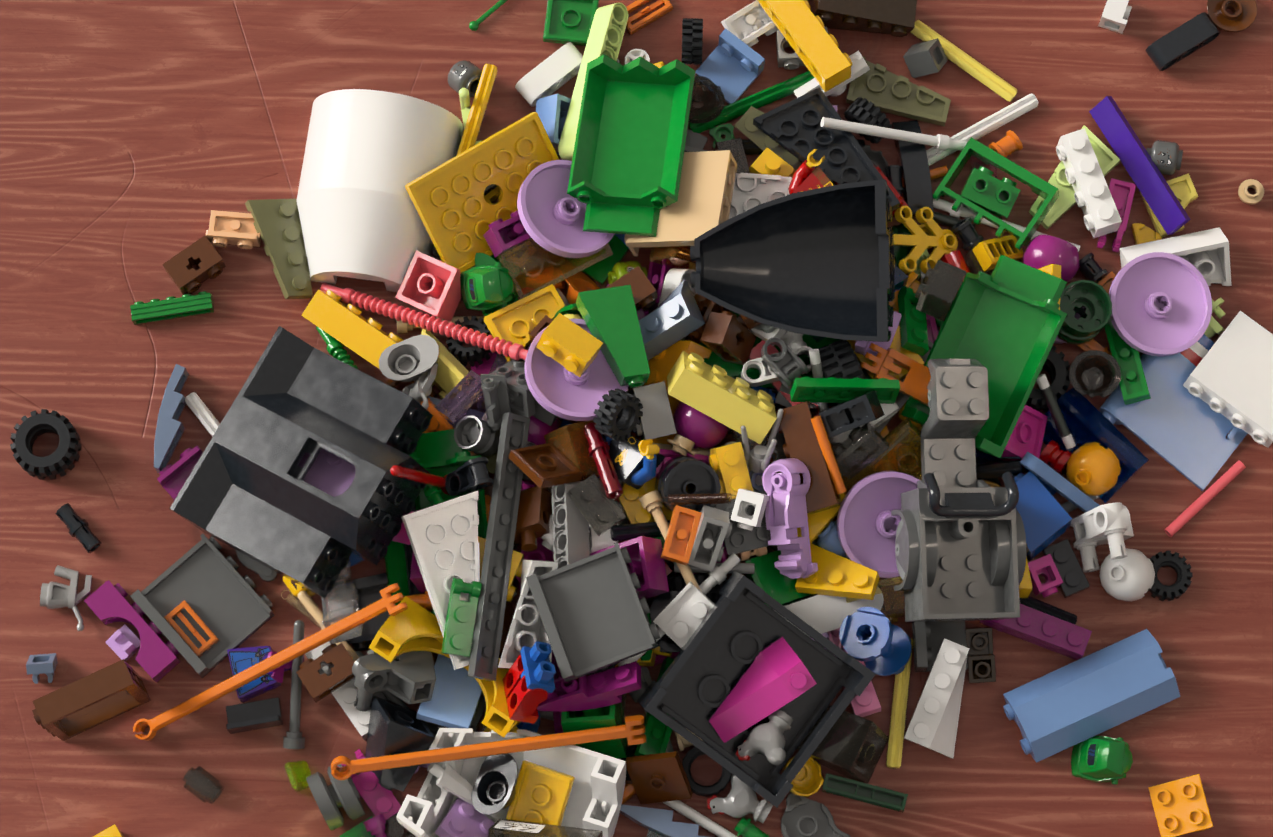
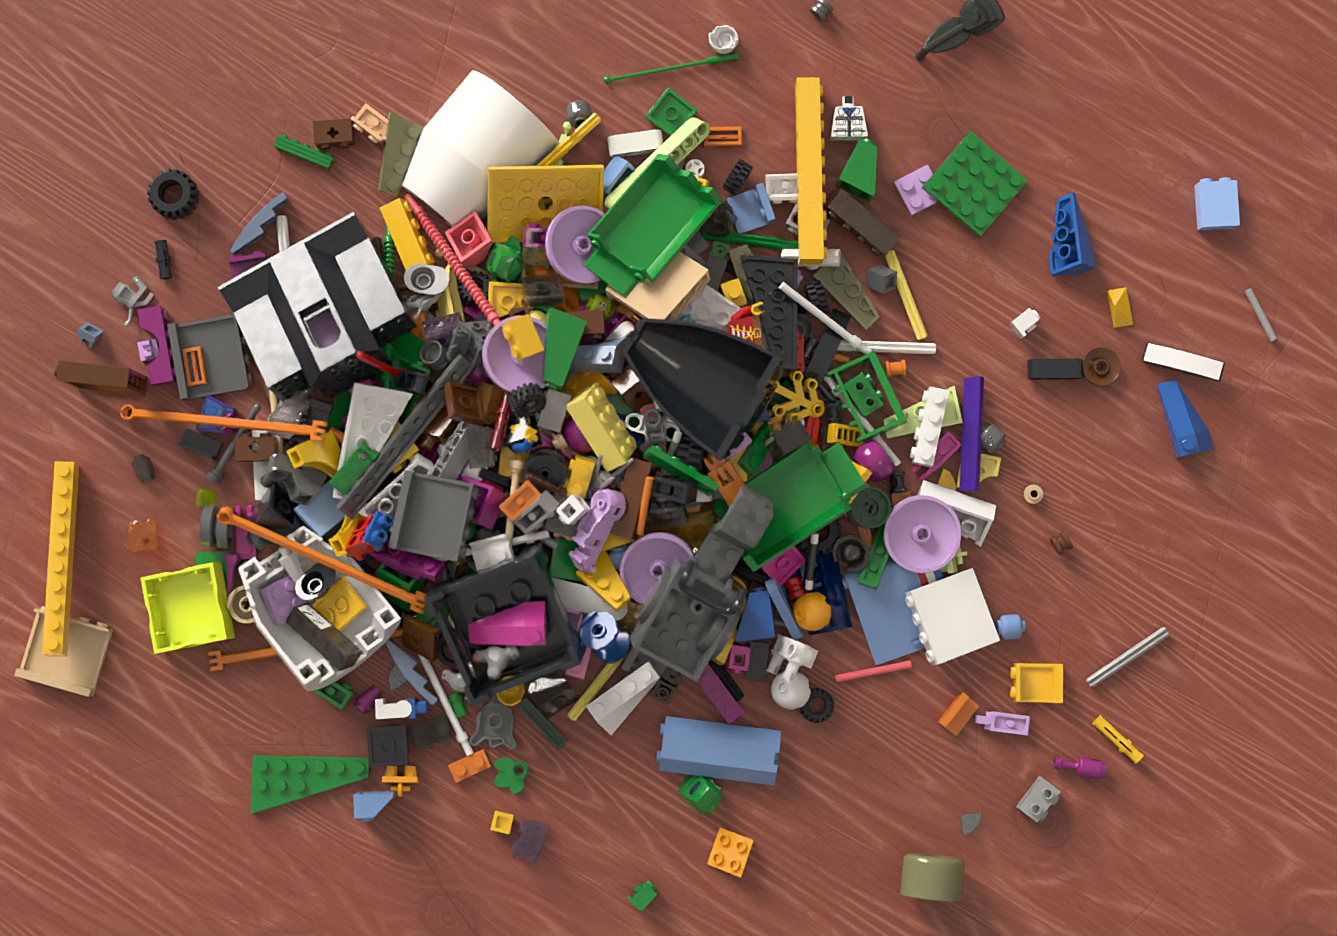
camera: 30 degrees right, 10 degrees up
none -> clear smoke slope [521,275,565,308]

